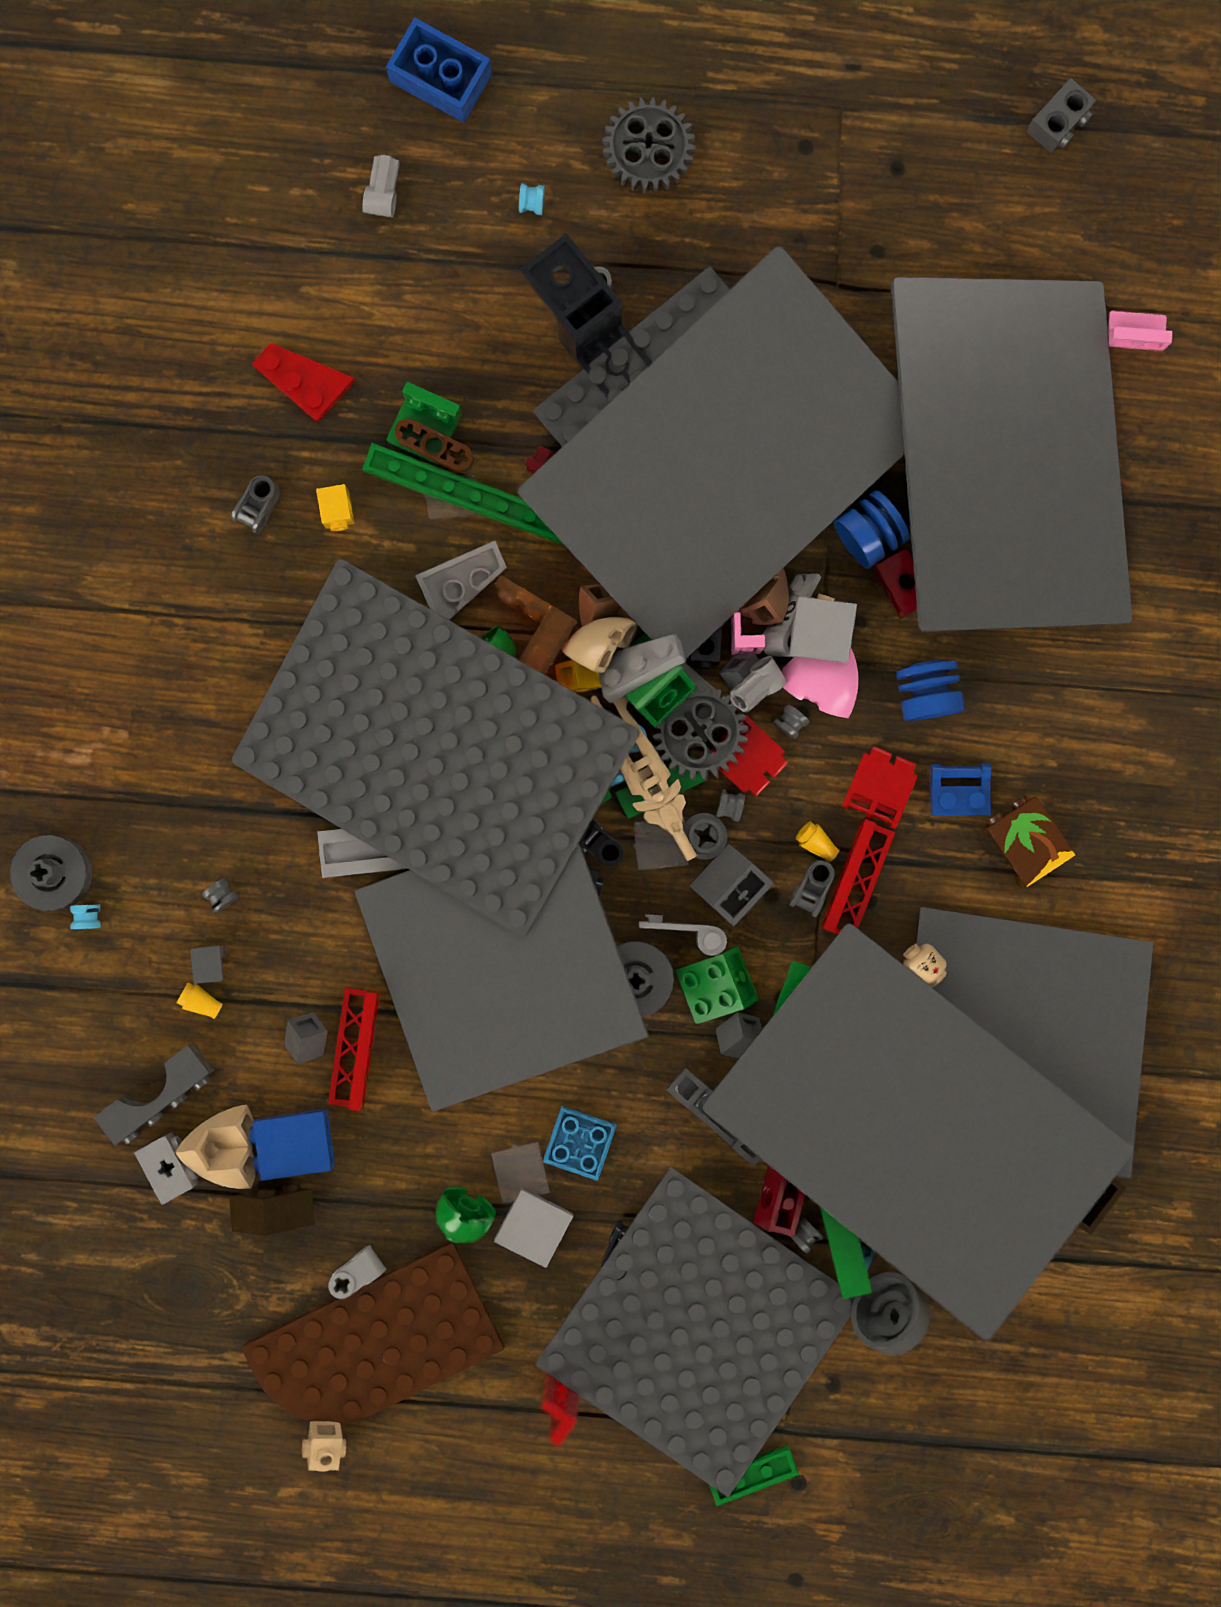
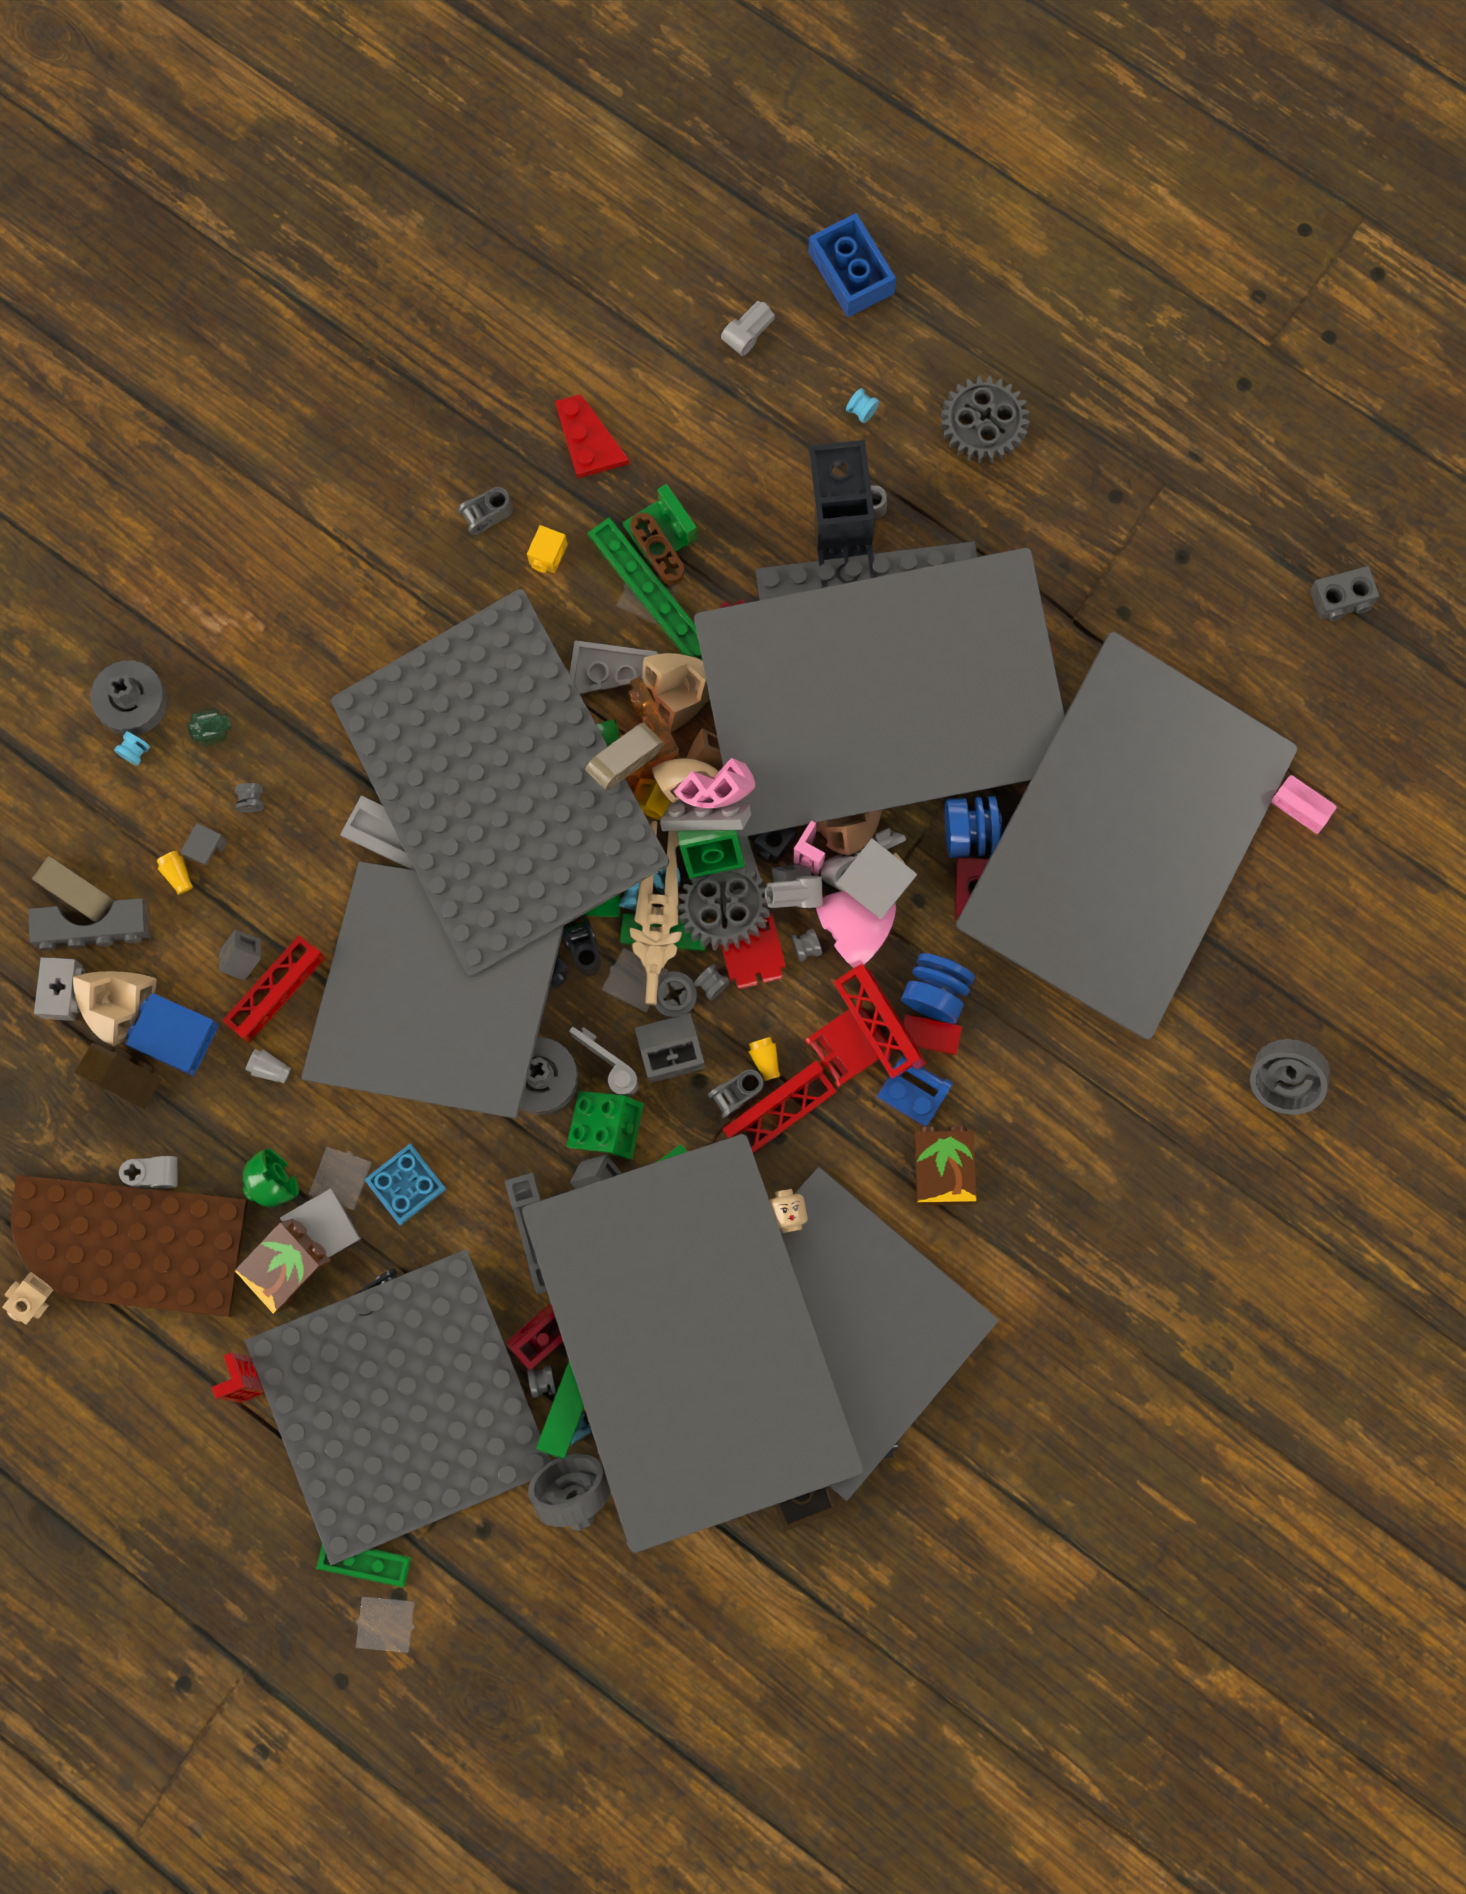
camera: 40 degrees right, 10 degrees down
none -> dark tan beam [32,856,114,923]
none -> clear green head [187,707,231,748]
none -> panel [235,1219,331,1314]
none -> light grey cone [245,1049,291,1084]
none -> clear piece [356,1596,415,1653]
none -> dark tan beam [585,722,664,791]
none -> tan brick [643,653,710,733]
none -> bright pink brick [674,758,755,808]
none -> red fence [833,963,927,1079]
none -> red tile [903,1014,962,1056]

